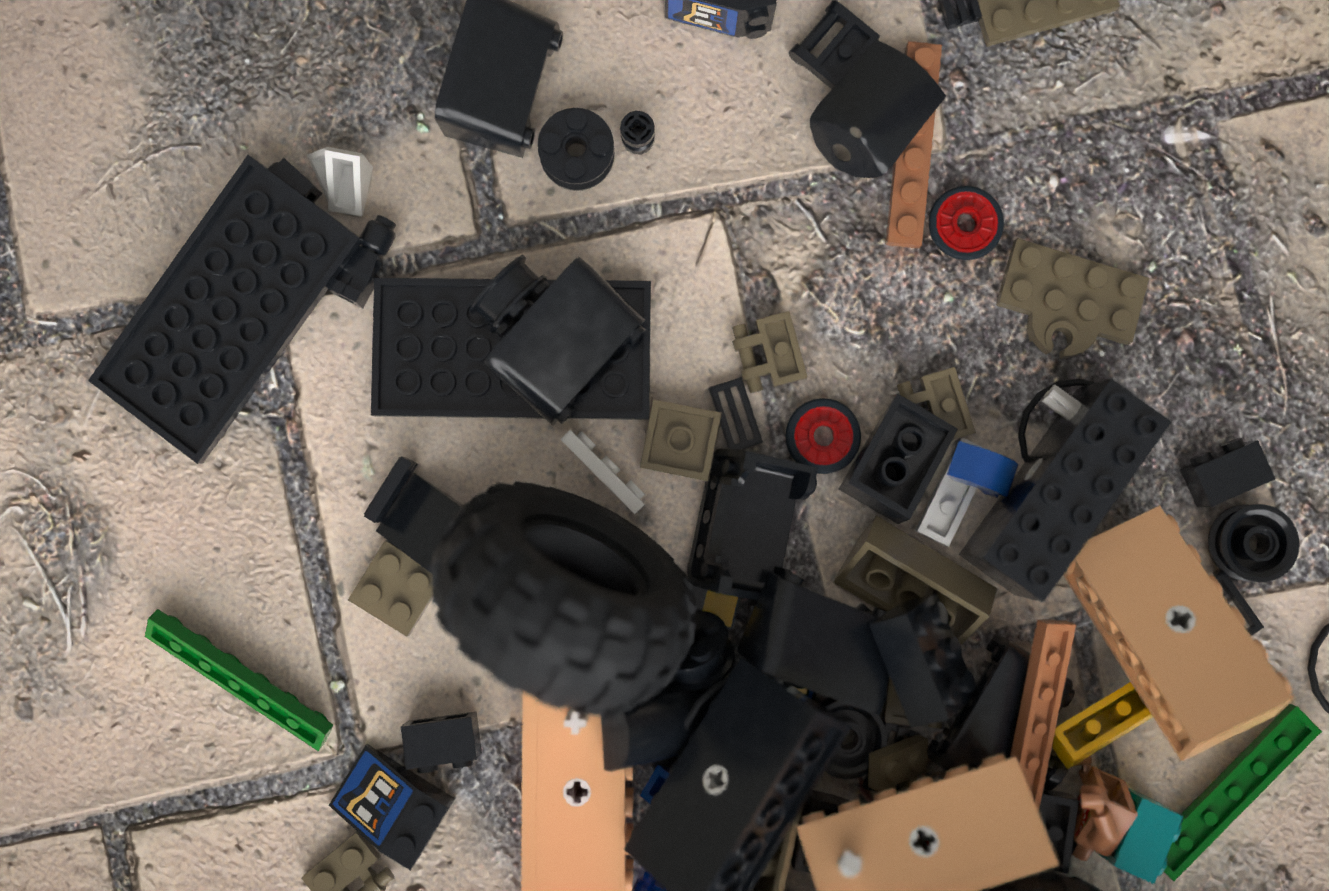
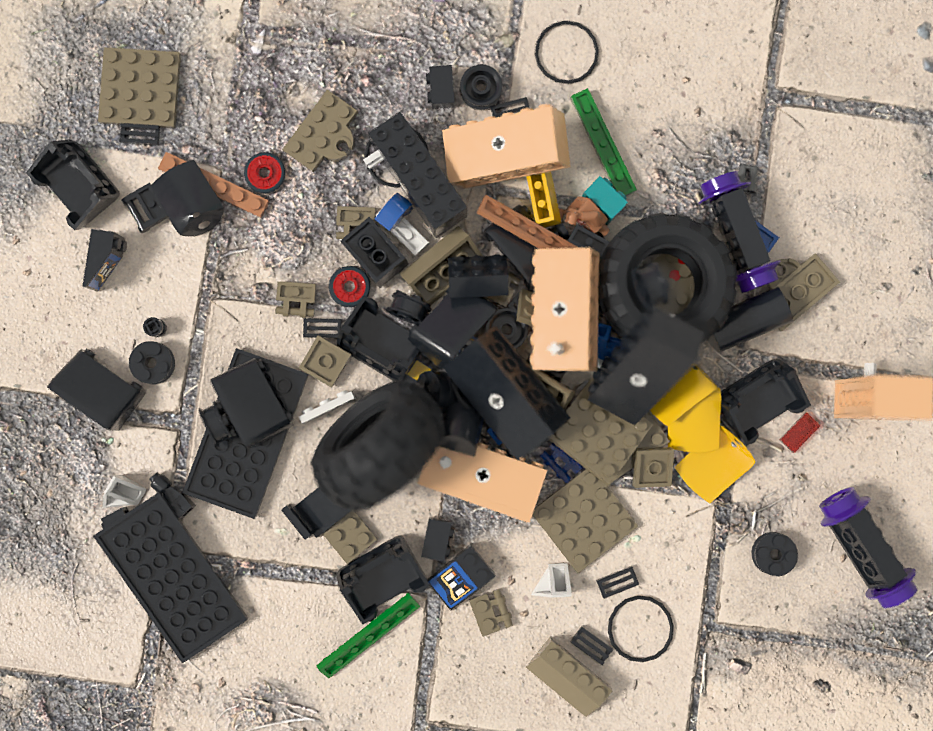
camera: 75 degrees left, 0 degrees up
none -> black windscreen [336,536,430,625]
none -> black wheel [386,290,432,325]

